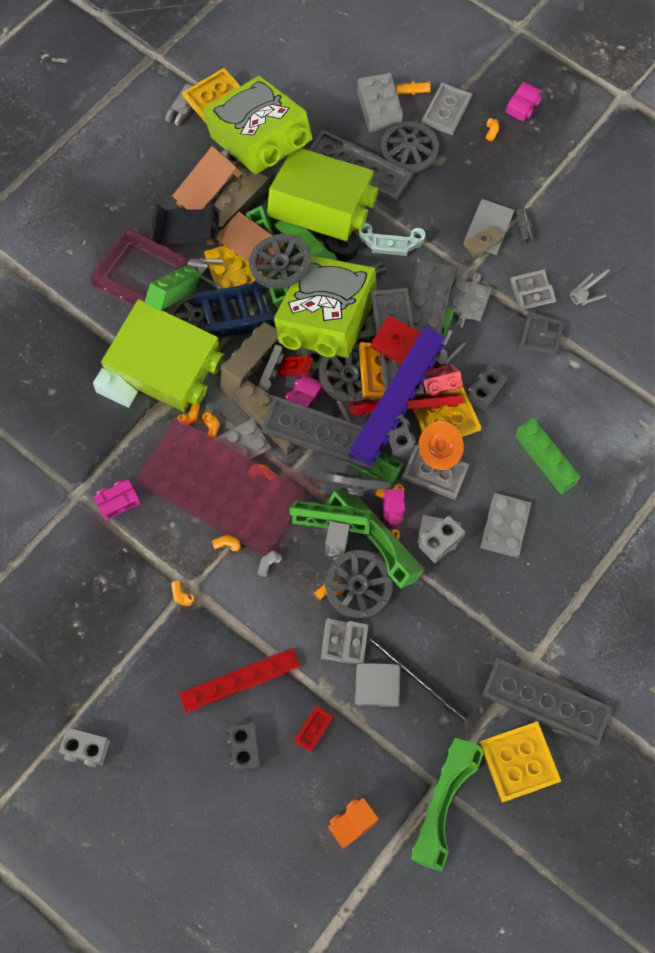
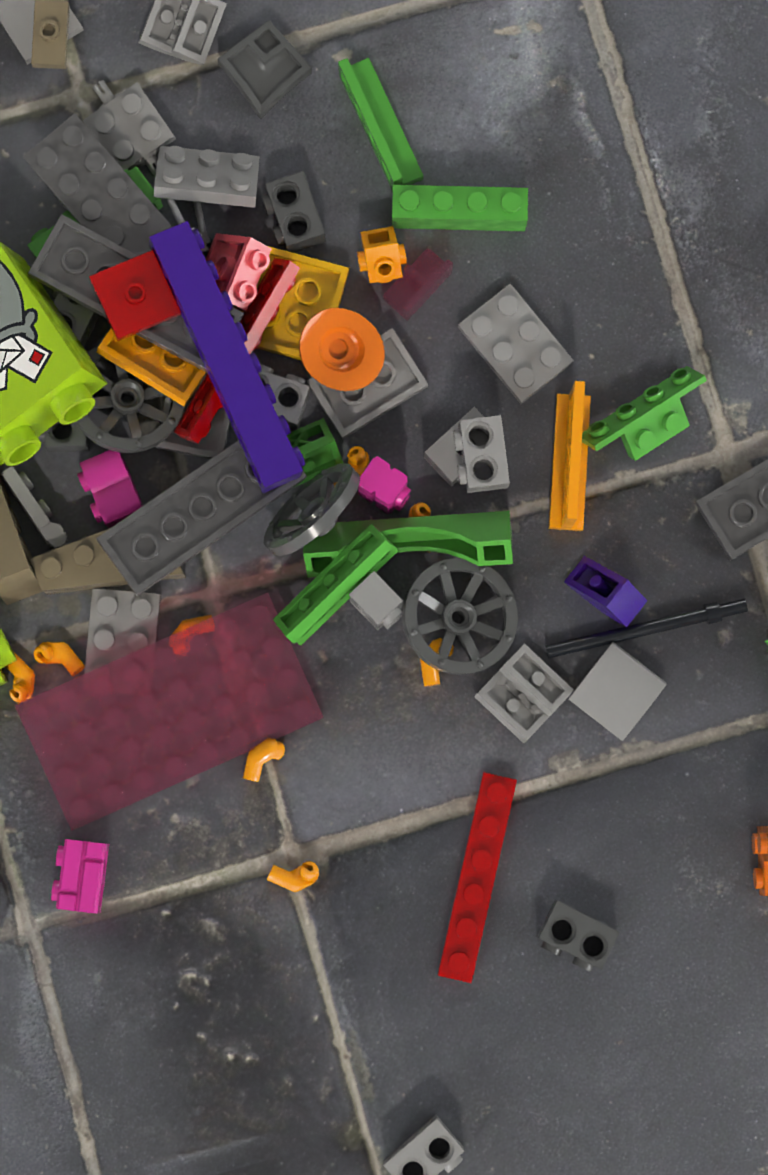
camera: 55 degrees left, 15 degrees up
light grey arm [257,551,282,577] -> none
red plate [277,355,313,377] -> none
red plate [294,706,333,753] -> none
none -> light grey plate [154,146,260,208]
none -> bright green fence [338,58,424,192]
none -> light orange brick [357,226,407,283]
none -> clear pink panel [383,248,454,321]
none -> light orange fence [548,381,591,531]
none -> dark purple slope [564,556,647,627]
none -> bright green bracket [582,366,707,461]

